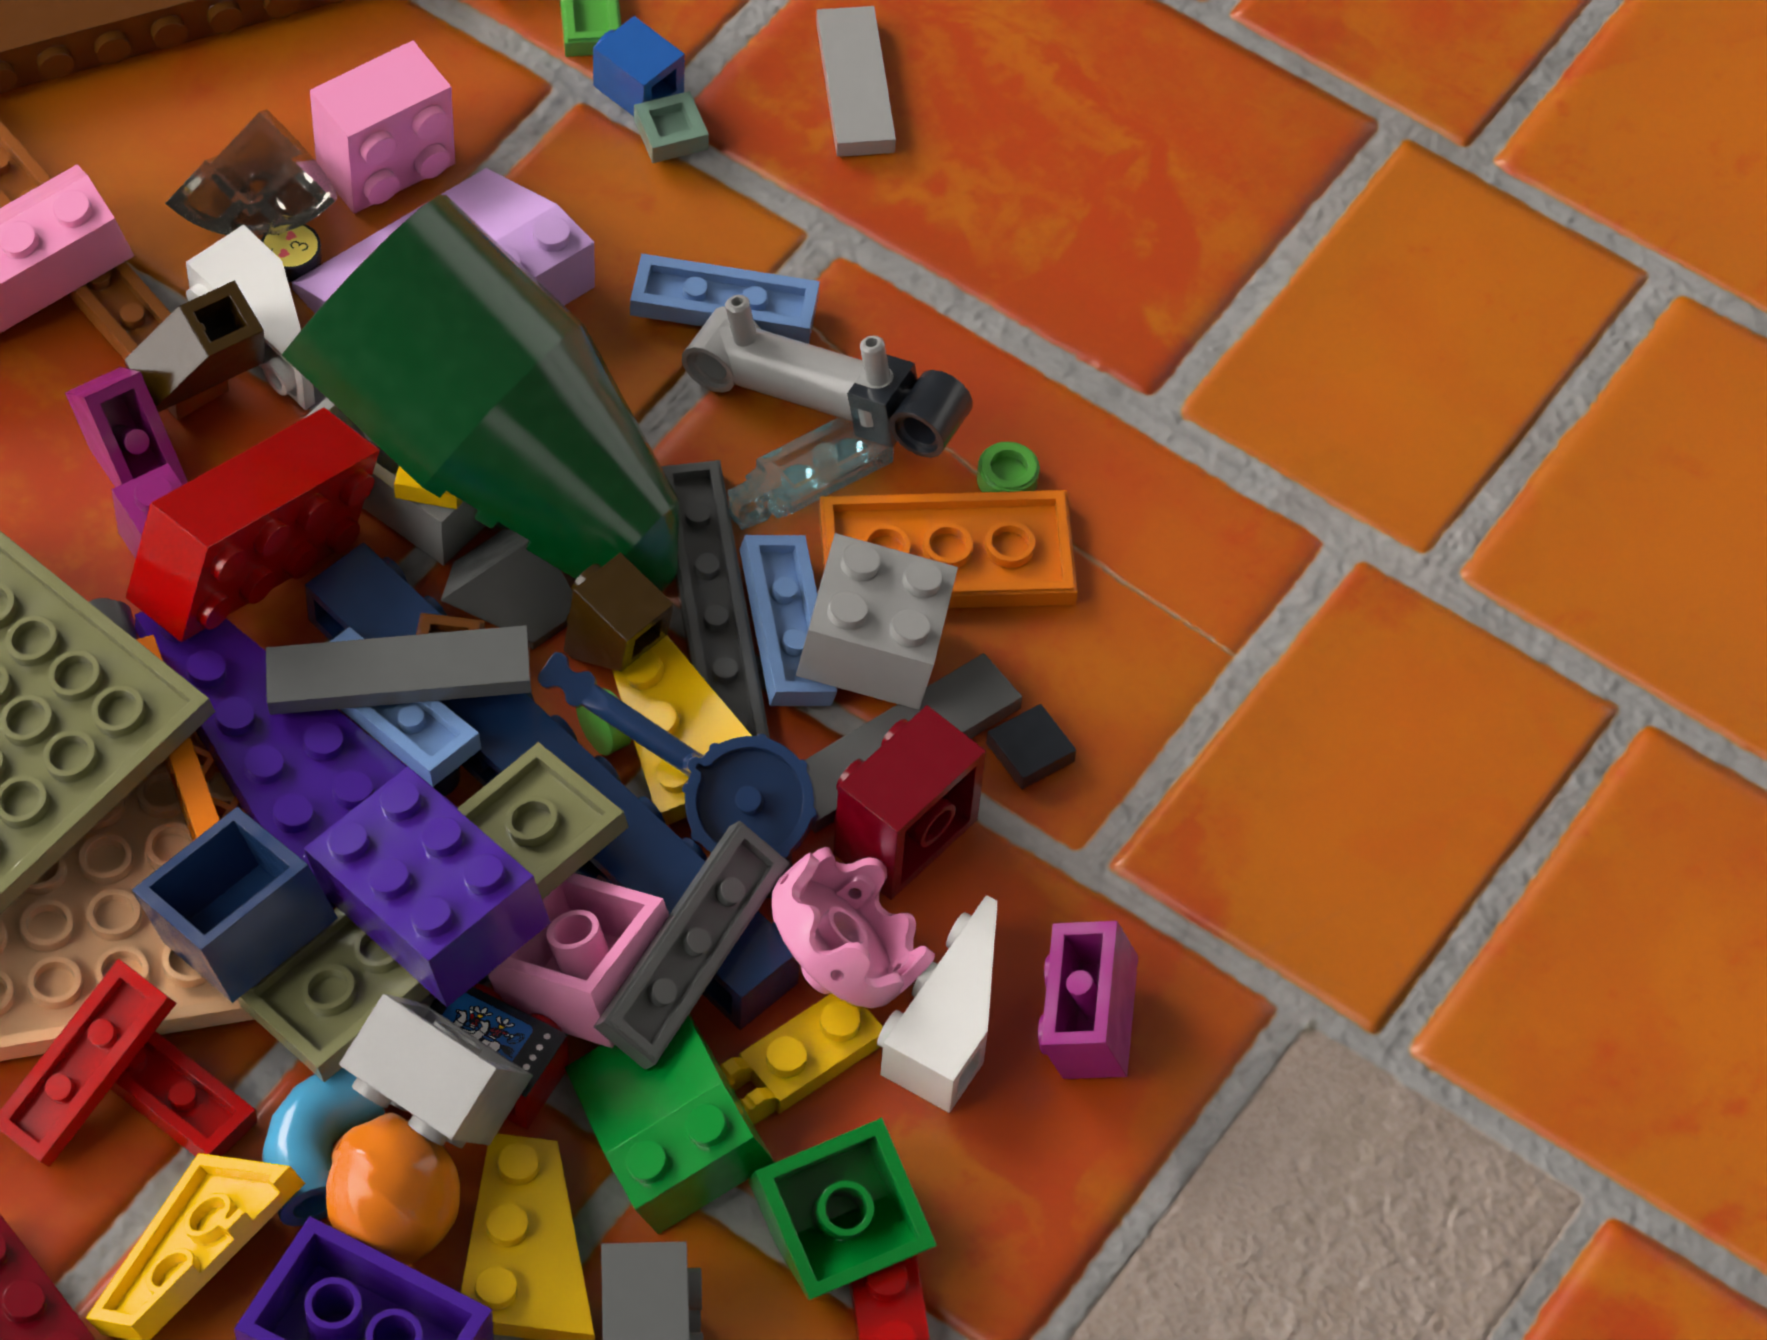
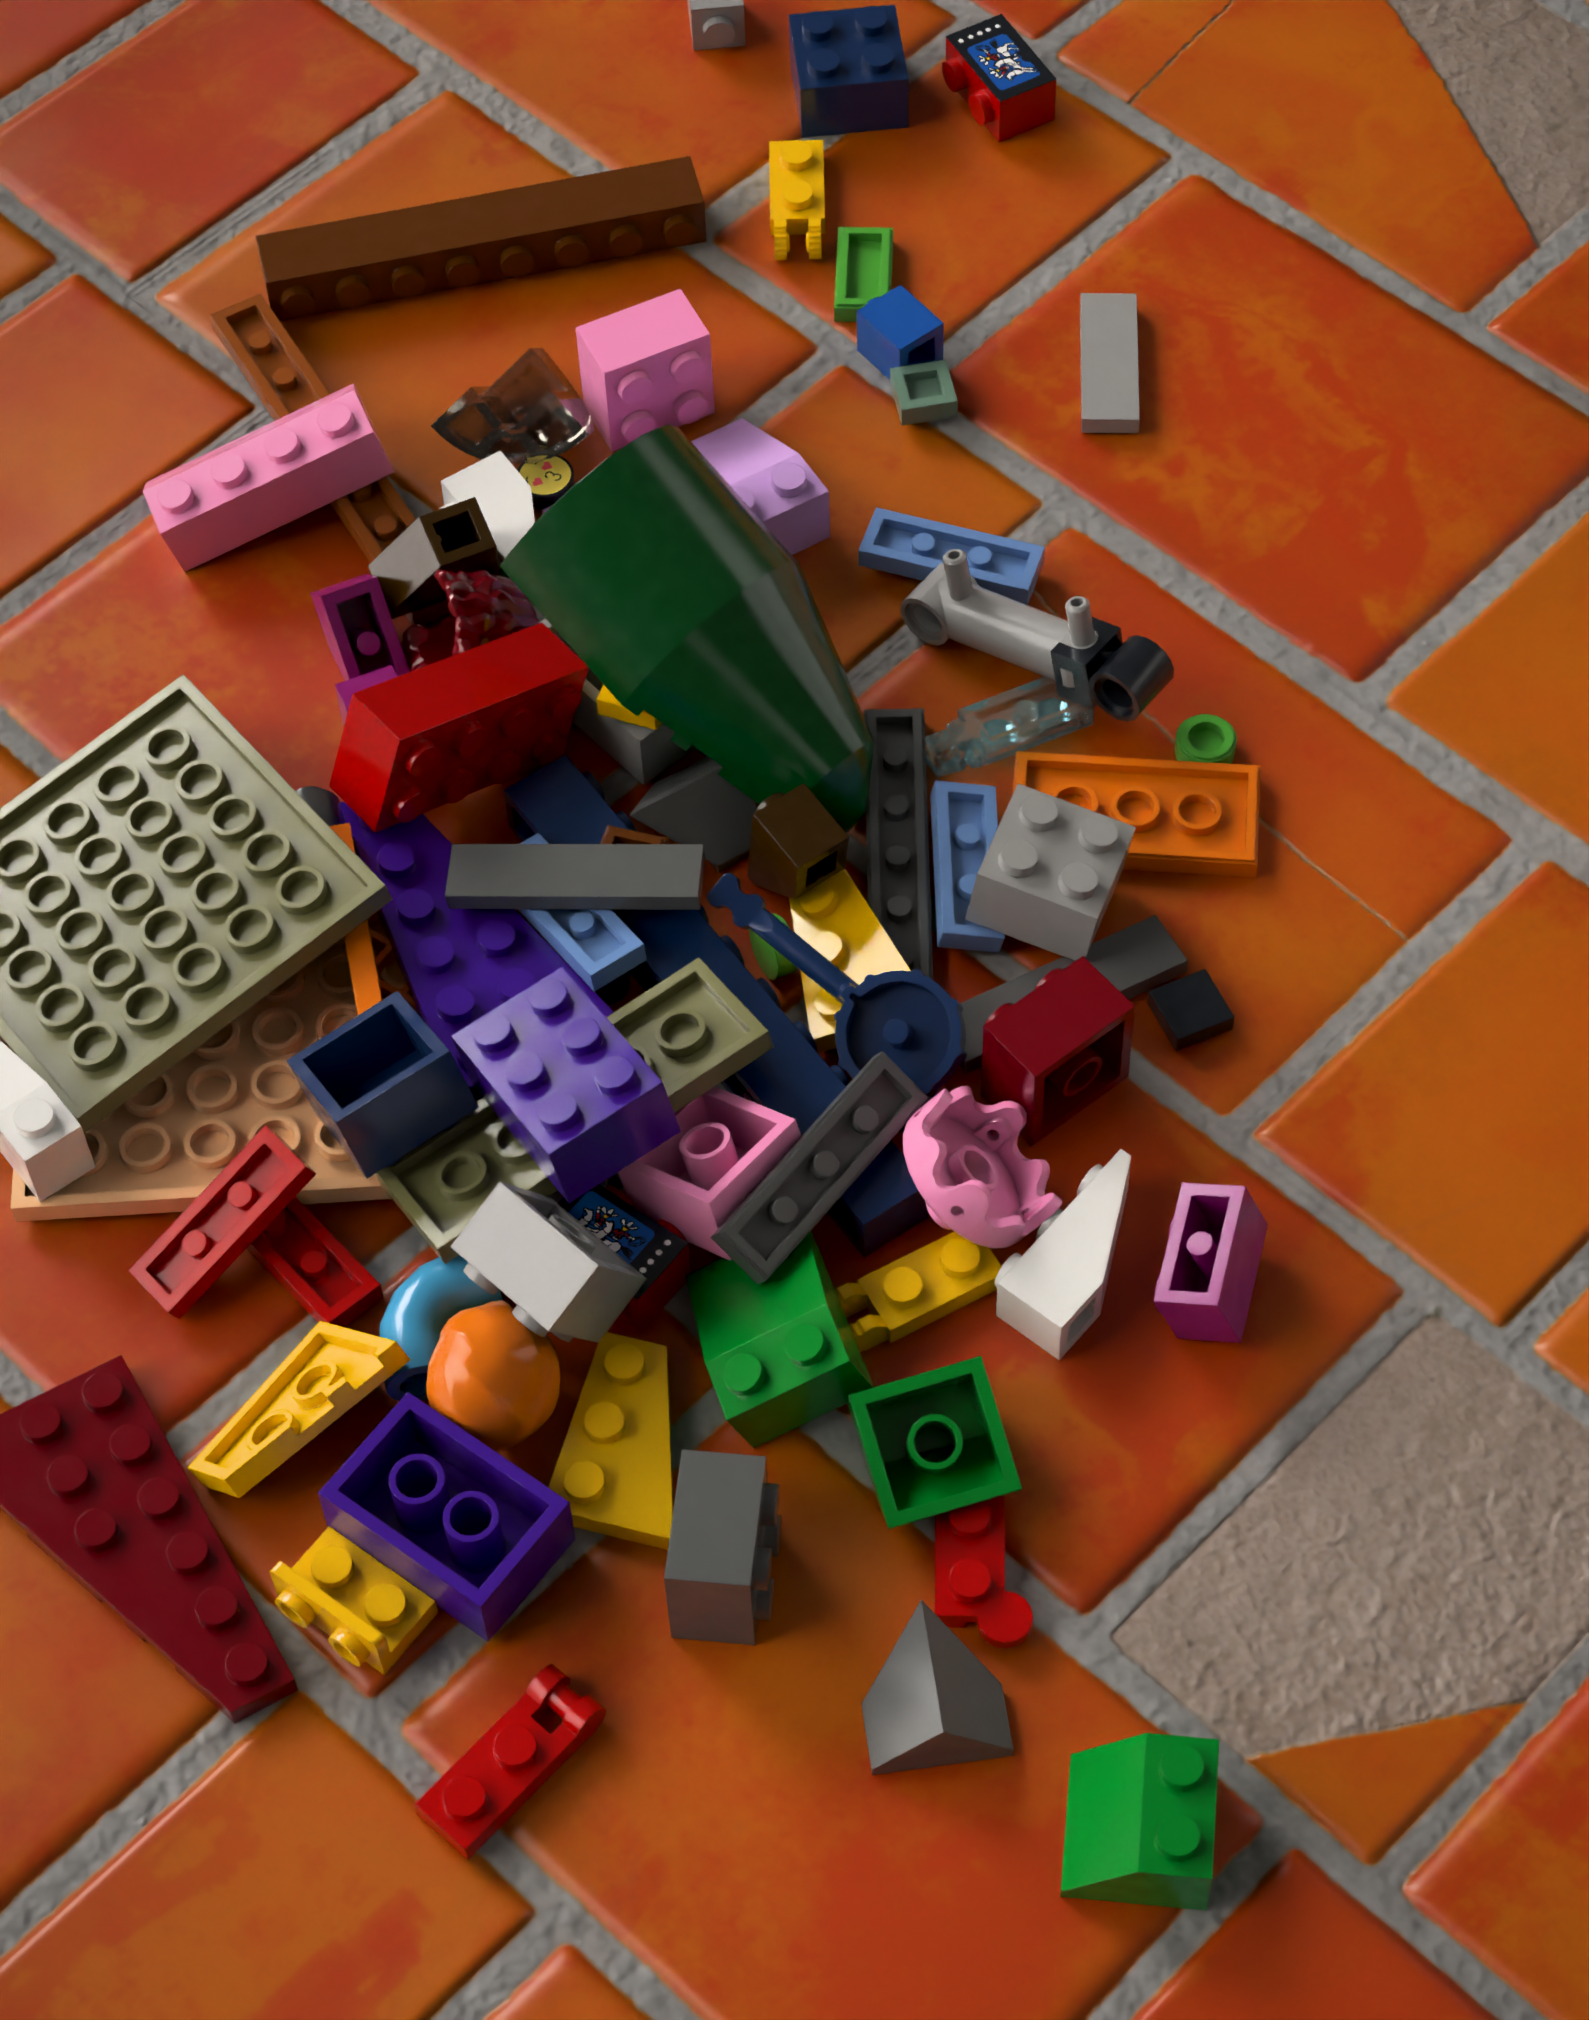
camera: 15 degrees right, 0 degrees up
none -> dark red hair [401,569,539,671]

